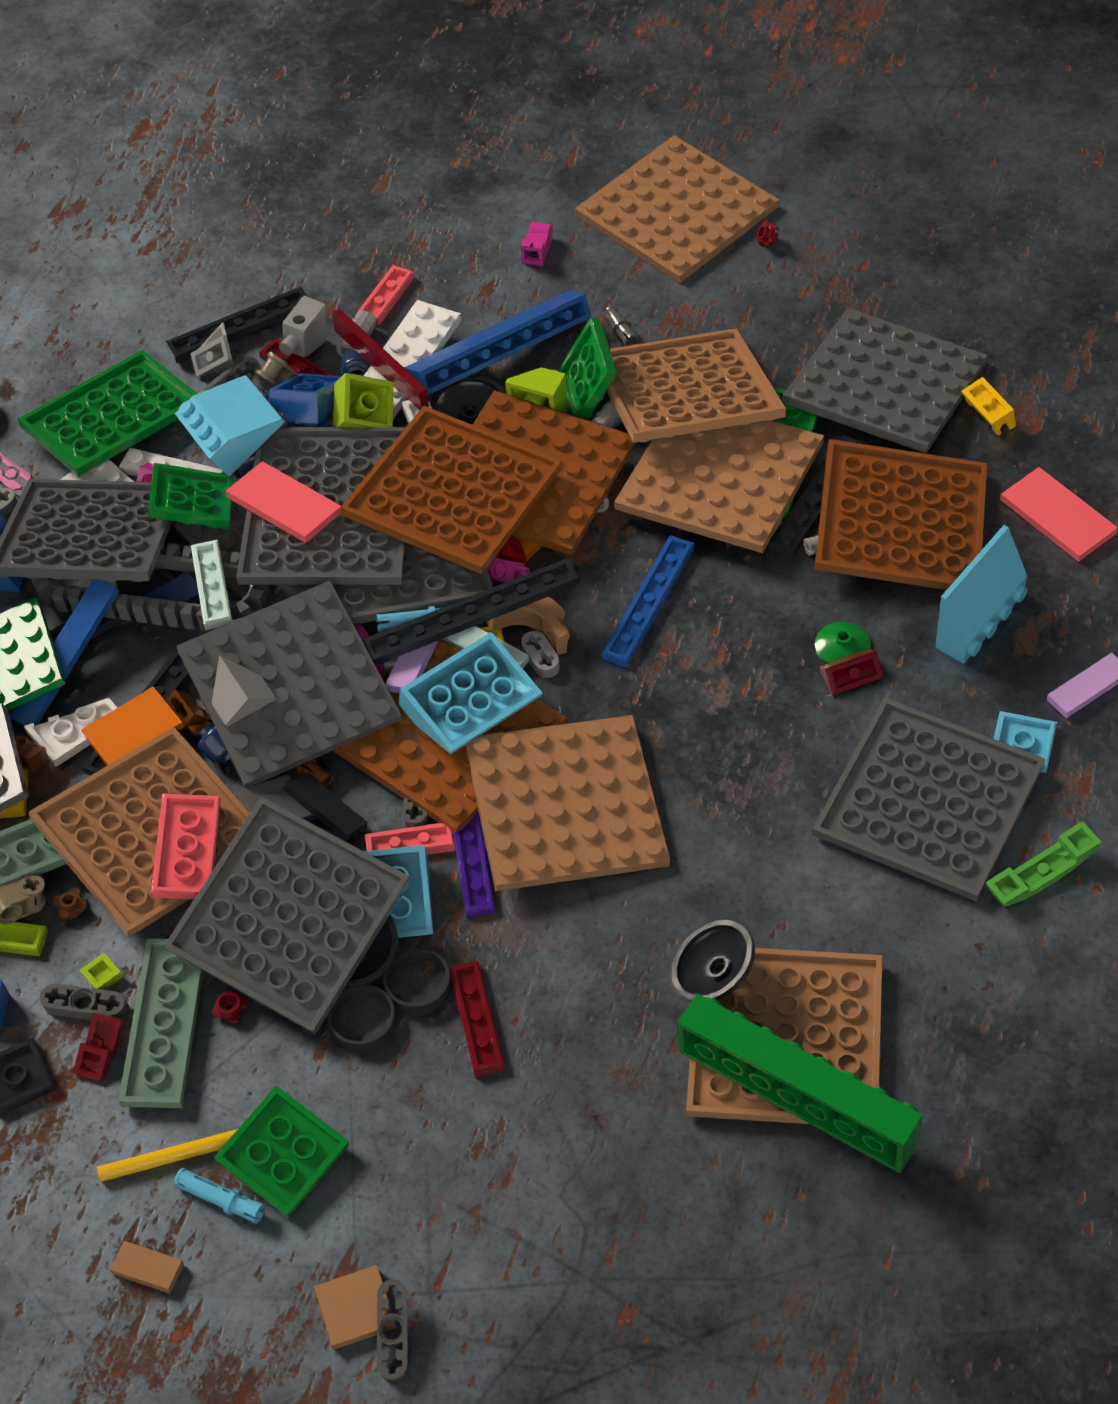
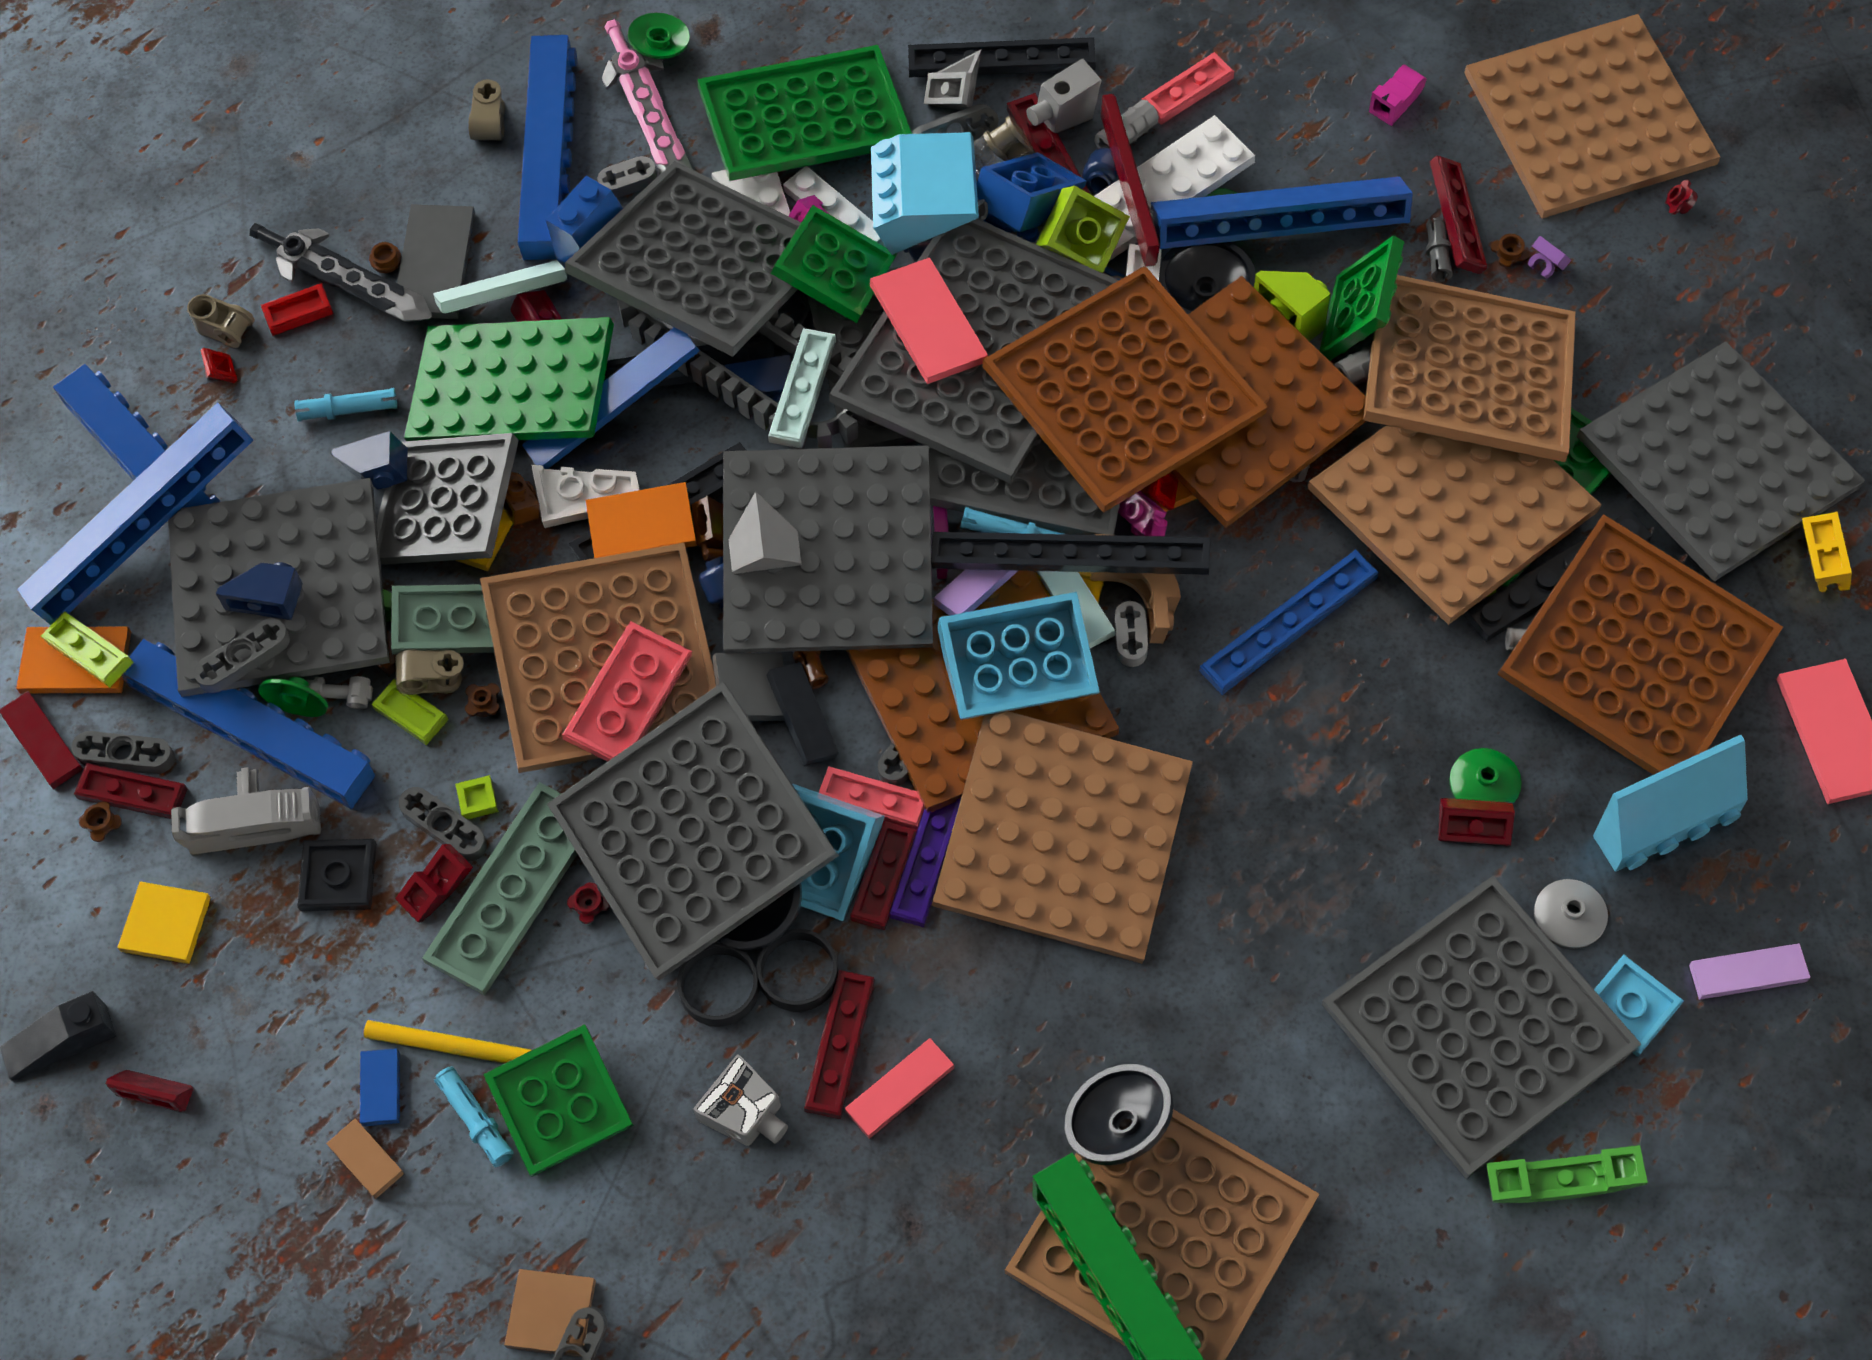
camera: 25 degrees right, 10 degrees up
none -> blue tile [360,1048,400,1126]
none -> torso [693,1054,788,1146]
none -> coral tile [845,1038,954,1139]
none -> dark red tile [850,821,917,930]
none -> dark red tile [1429,155,1487,274]
none -> reddish brown plate [1491,234,1529,267]
none -> medium lavender tile [1528,236,1571,279]
none -> light grey dish [1534,879,1608,949]

